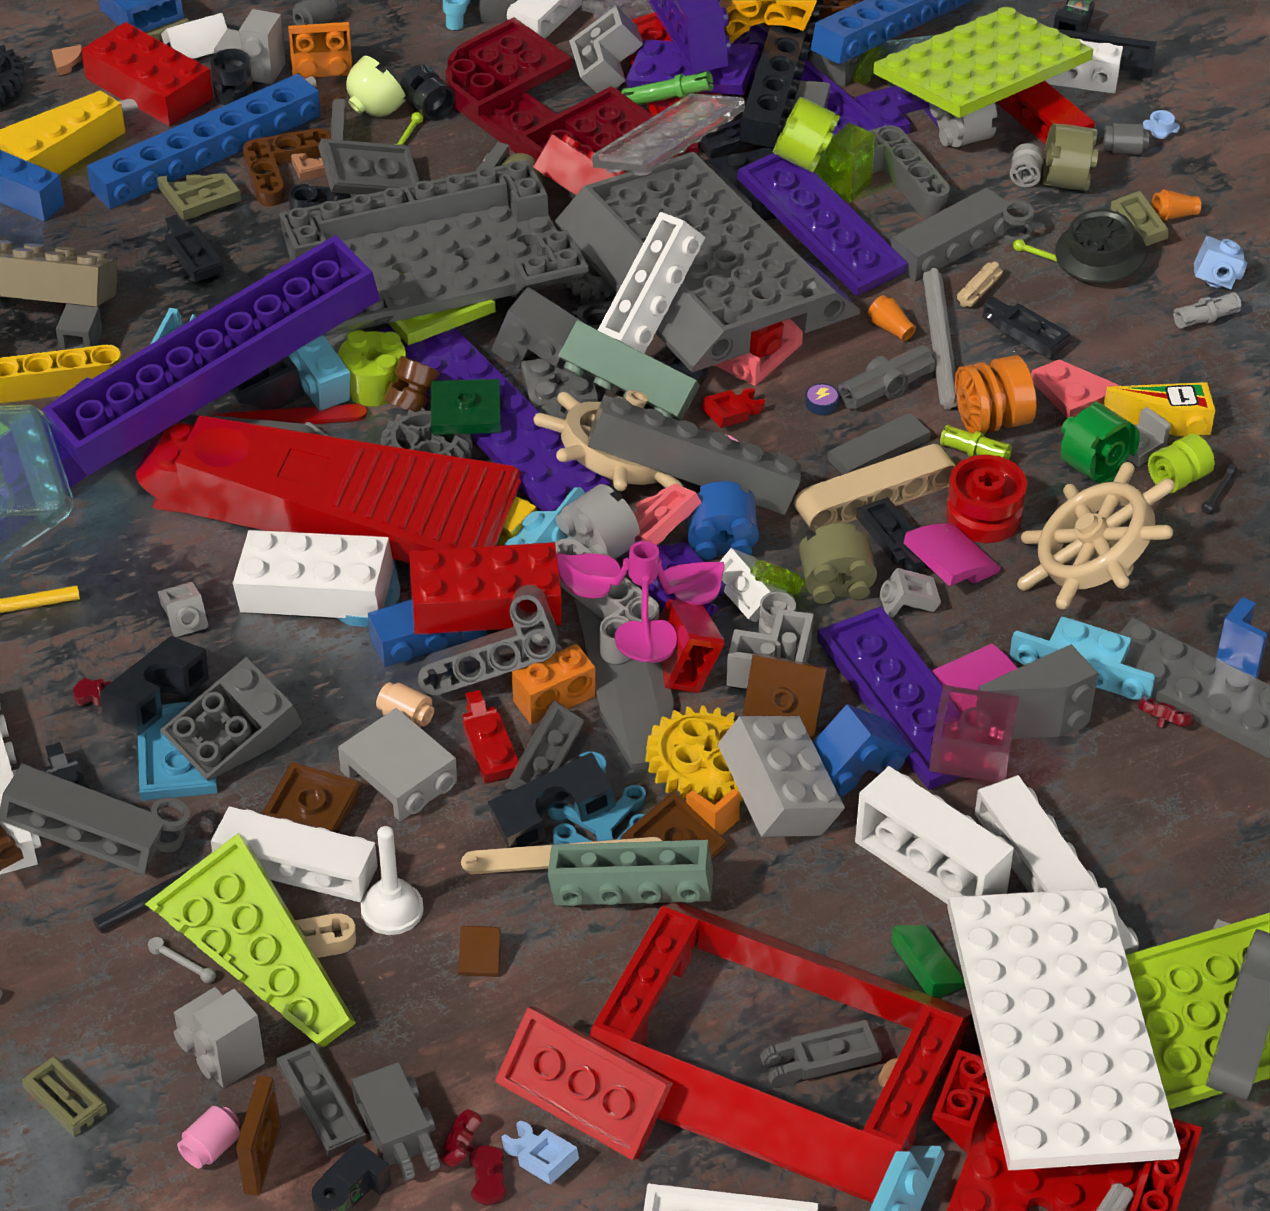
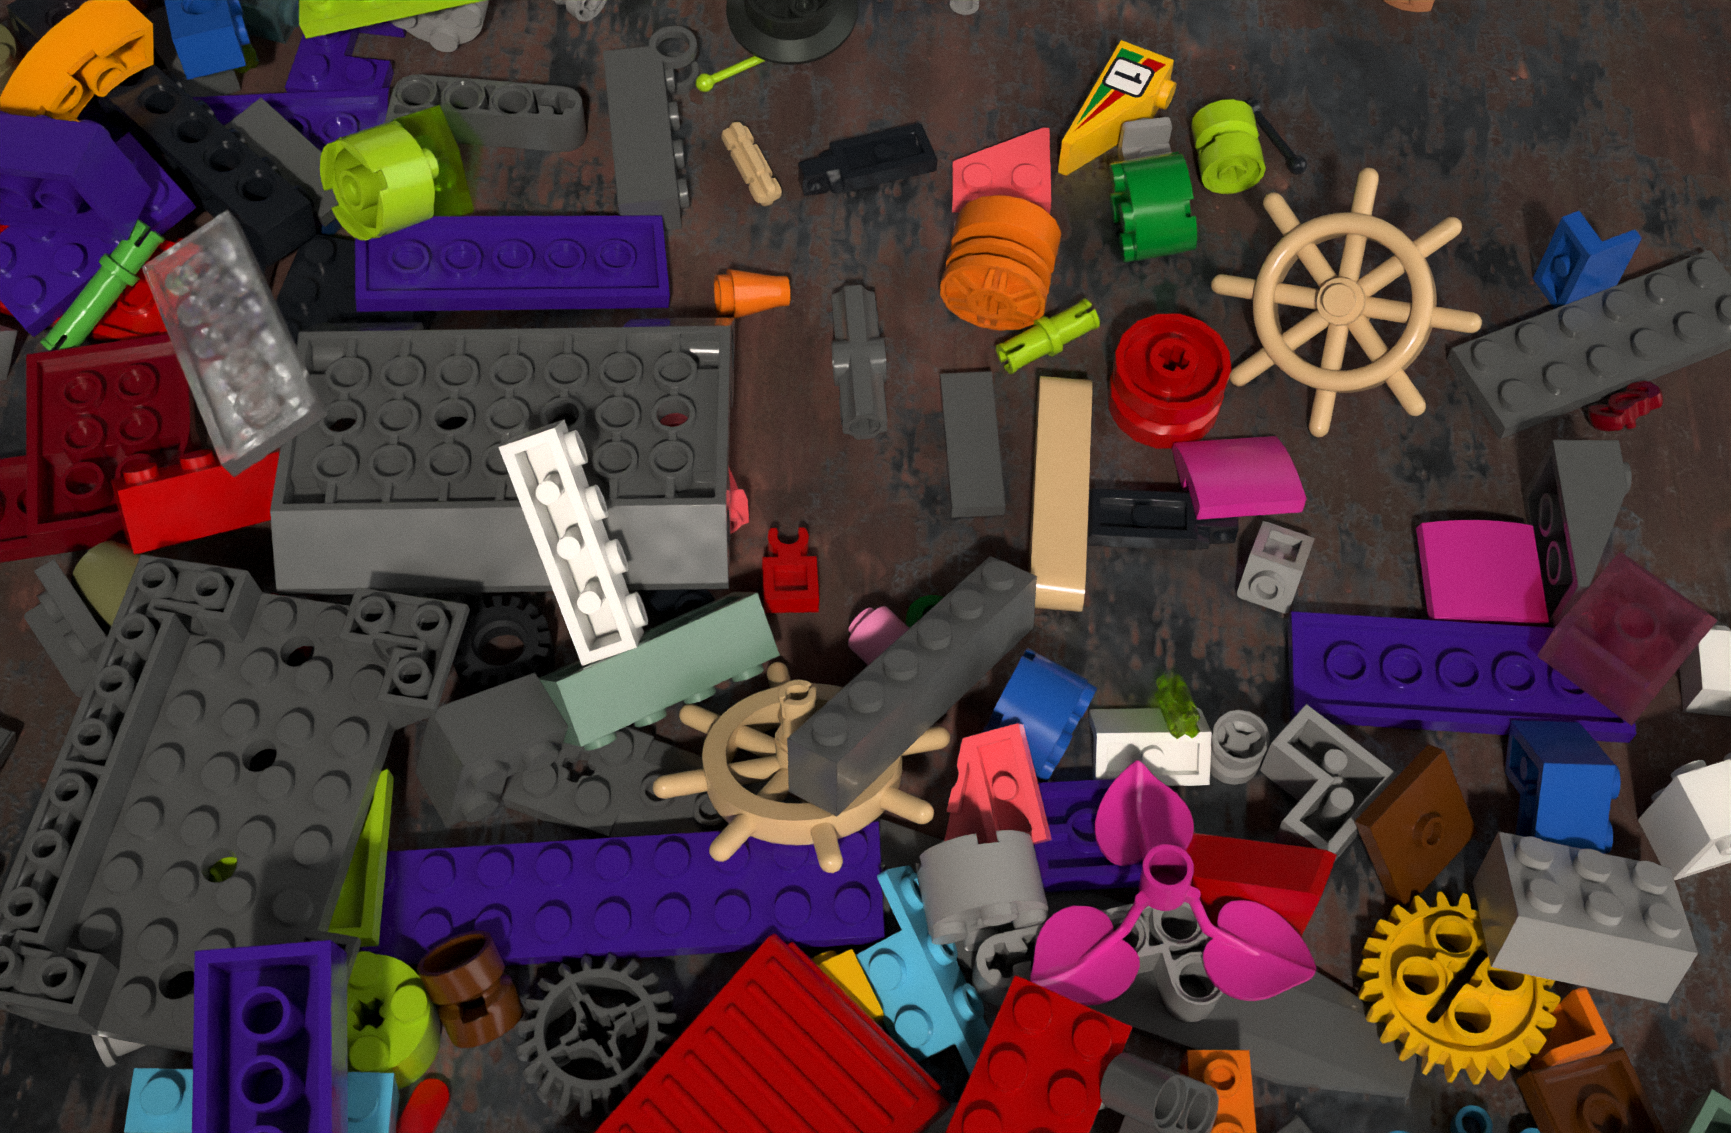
camera: 60 degrees left, 15 degrees up
dark green plate [431,379,501,435] -> none
olive brick [799,523,877,604] -> none
tile [805,383,839,415] -> none
light grey axle [923,268,958,410] -> none
medium azure bracket [1009,616,1155,701] -> none

